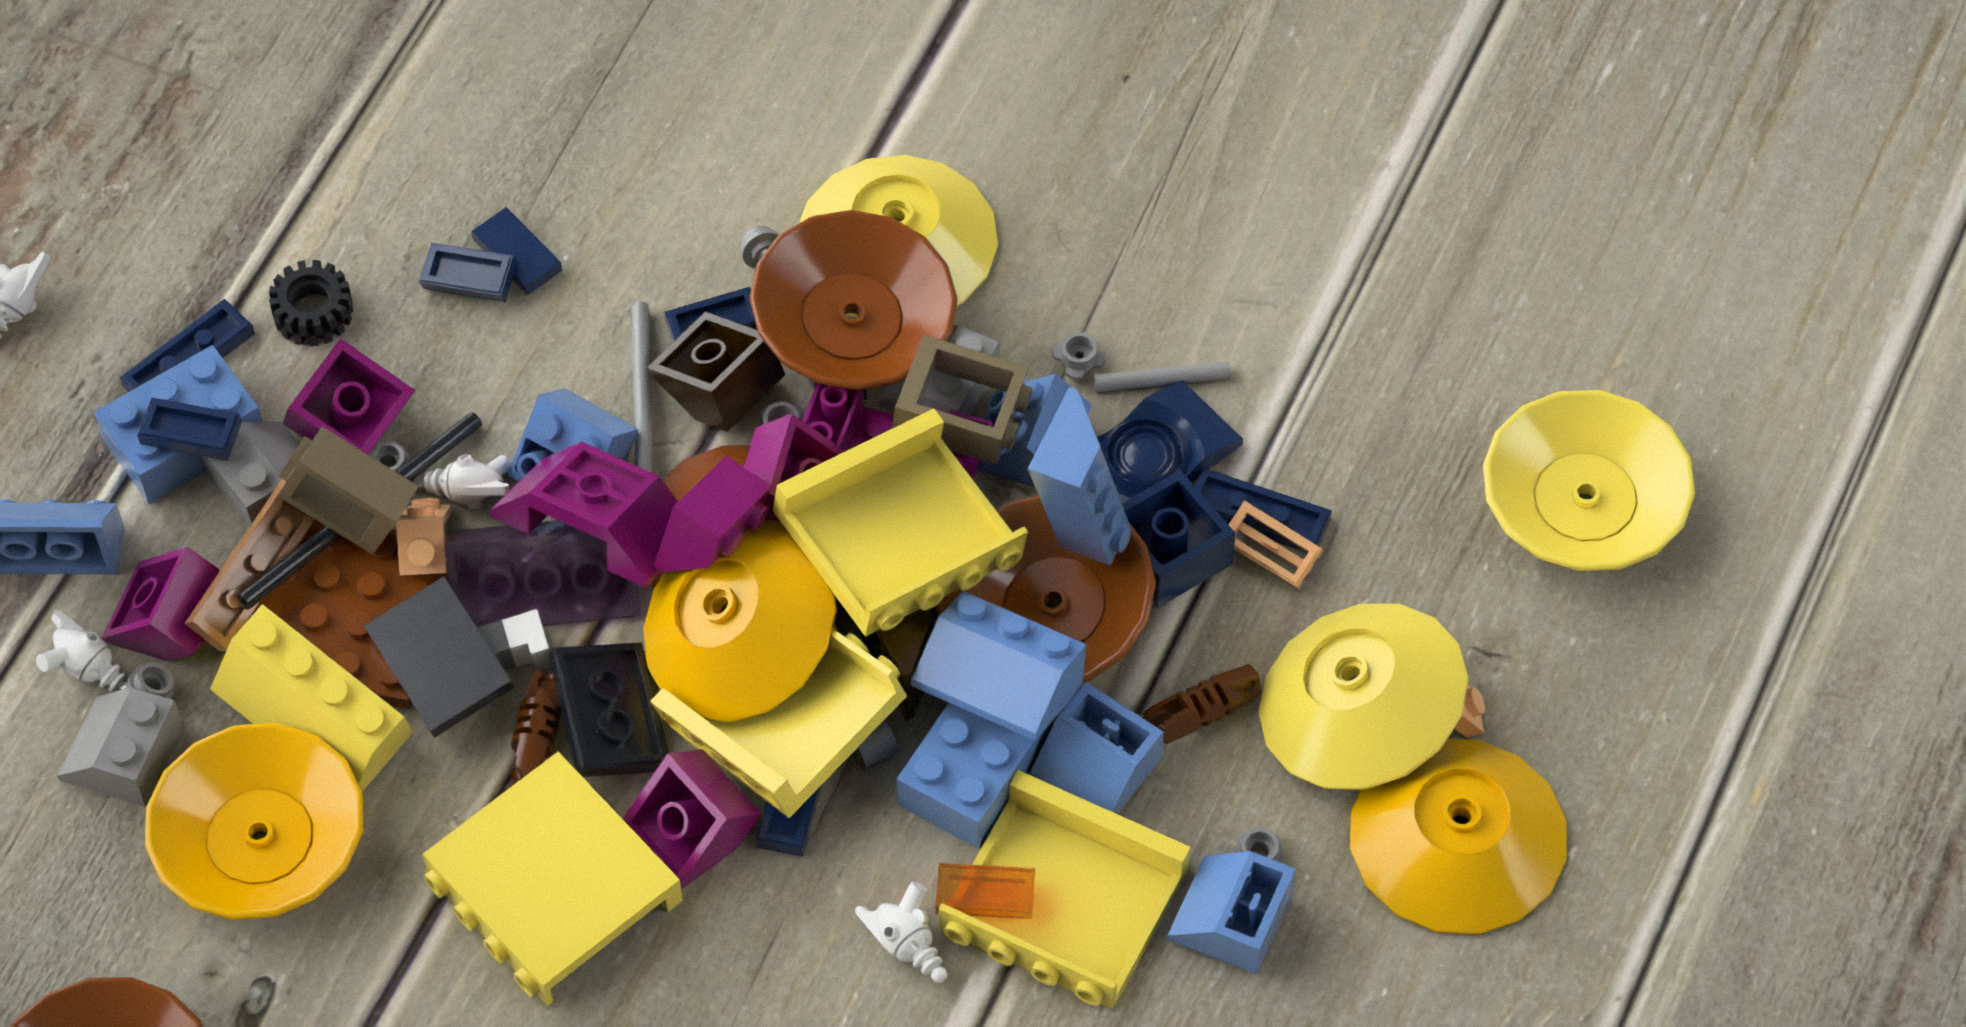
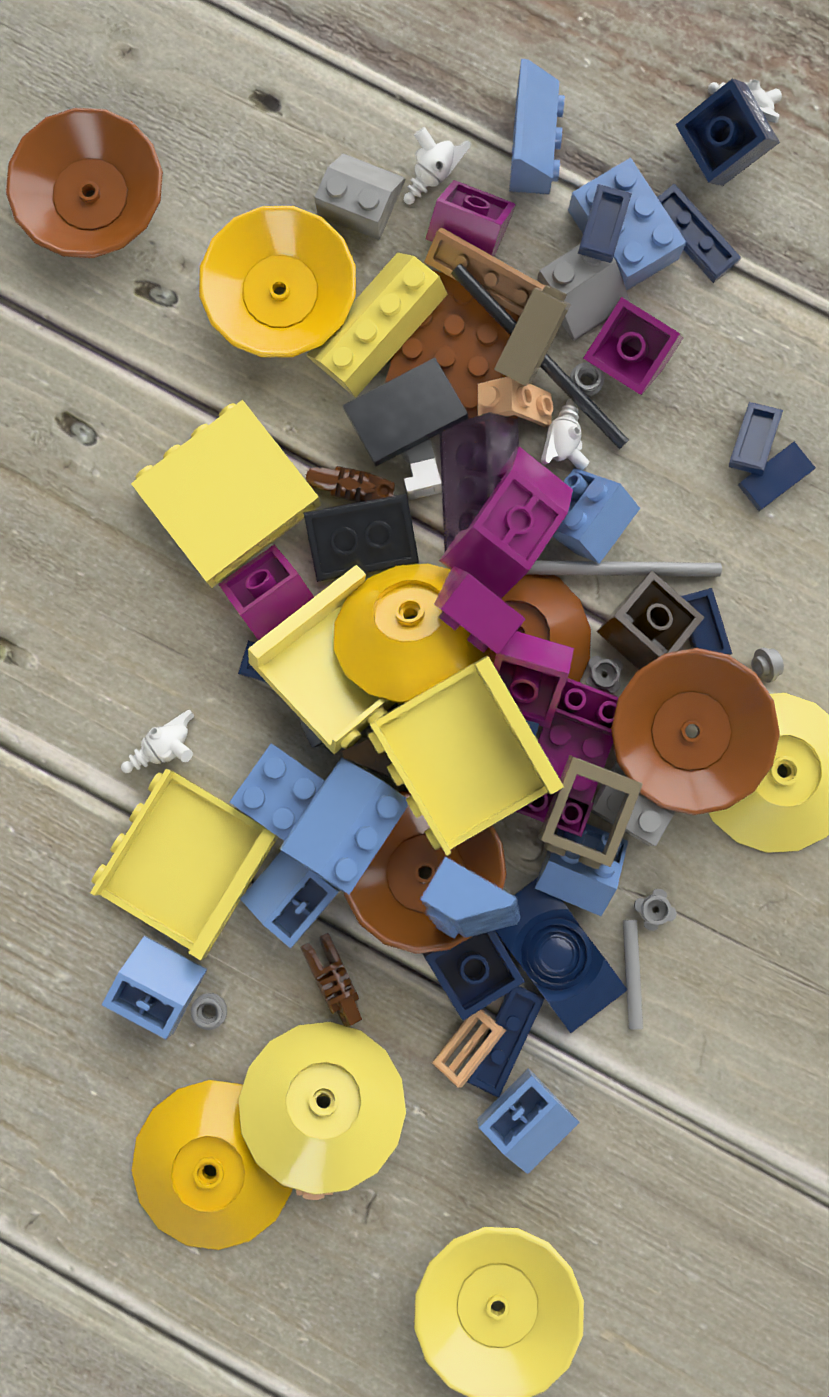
camera: 95 degrees right, 25 degrees up
light grey plate [127,663,174,699] -> none
black tyre [269,260,353,346] -> none
clear orange tile [935,863,1035,919] -> none
none -> medium blue slope [477,1068,580,1174]
none -> dark blue brick [675,78,780,186]

